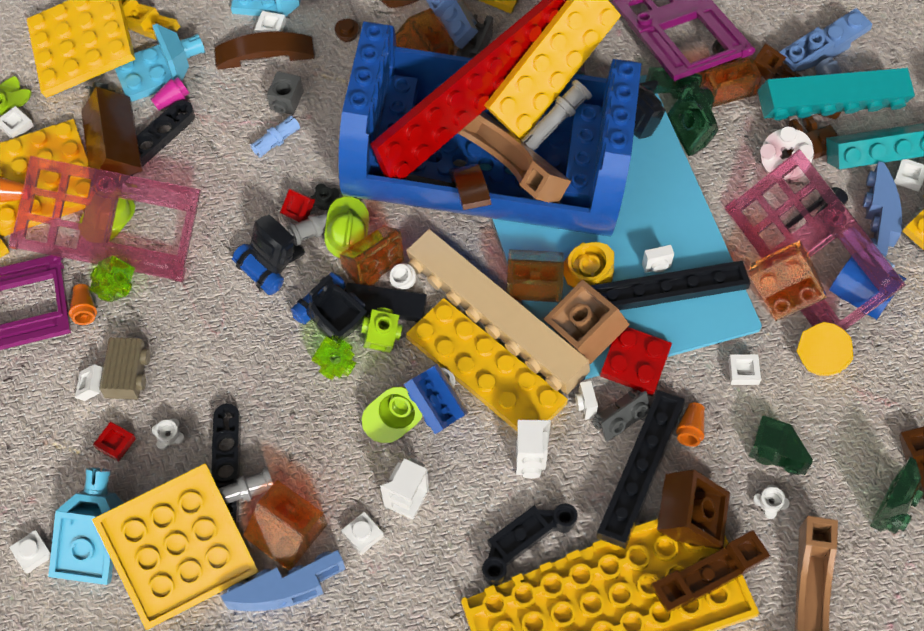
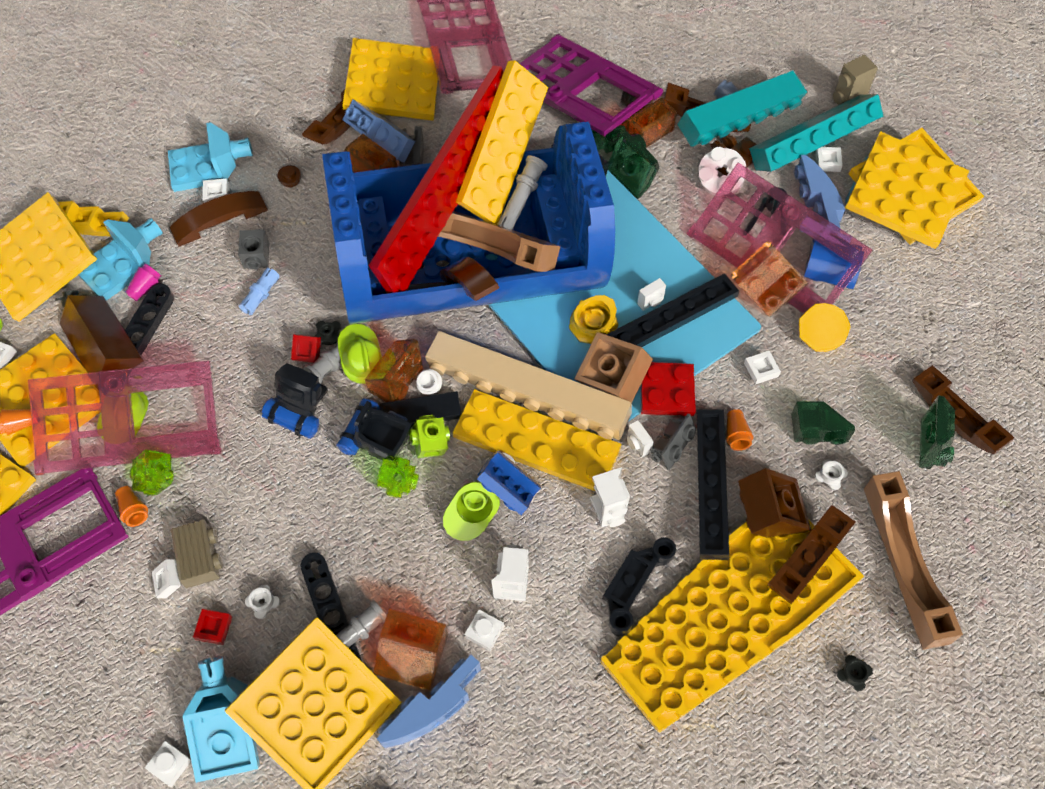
camera: 20 degrees left, 0 degrees up
clear orange slope [507,249,564,302] -> none
medium blue slope [779,8,872,72] -> none

